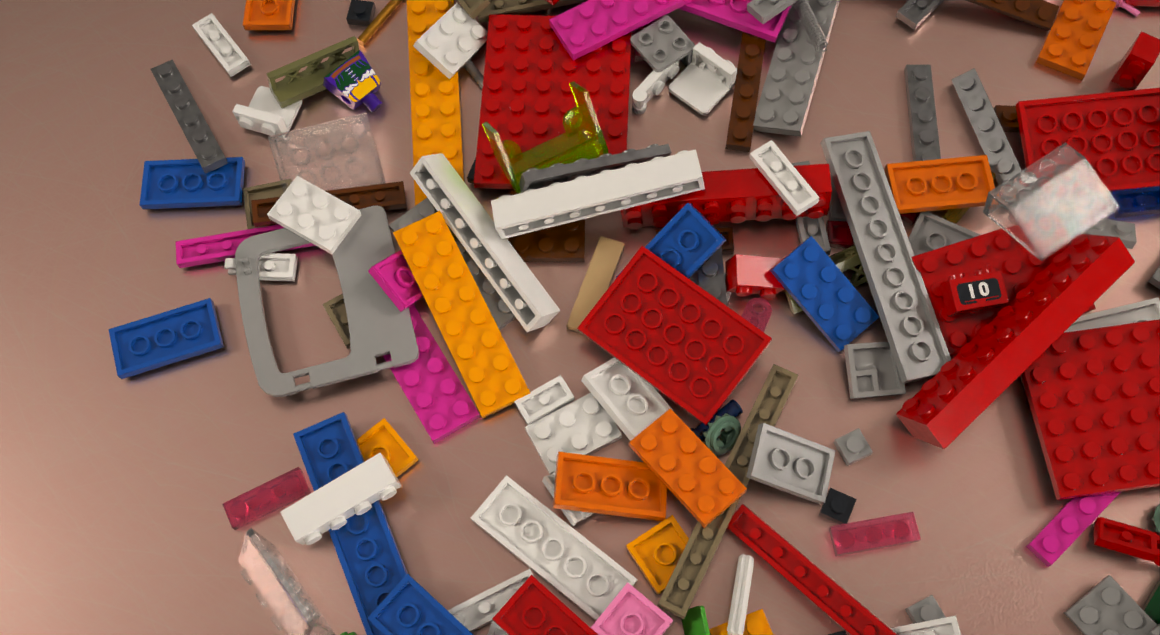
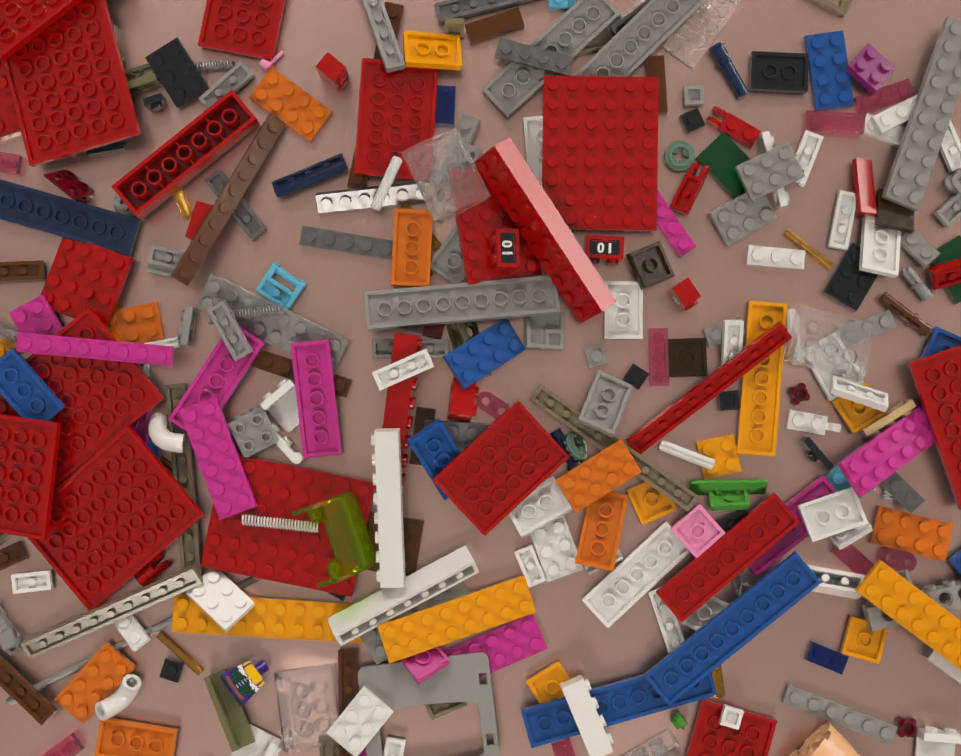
camera: 85 degrees left, 20 degrees up
flat silver plate [519,144,672,193] -> none
tan tile [566,236,625,334] -> none
none -> white piece [242,514,318,533]
none -> medium azure plate [256,262,307,310]
none -> dark blue plate [272,153,348,198]
none -> dark pink plate [290,339,343,458]
none -> white axle [370,156,402,211]
none -> brick [584,235,624,265]
none -> white plate [604,281,643,339]
none -> dark brown tile [626,241,675,290]
none -> red brick [667,277,701,311]
none -> dark brown tile [667,338,708,377]

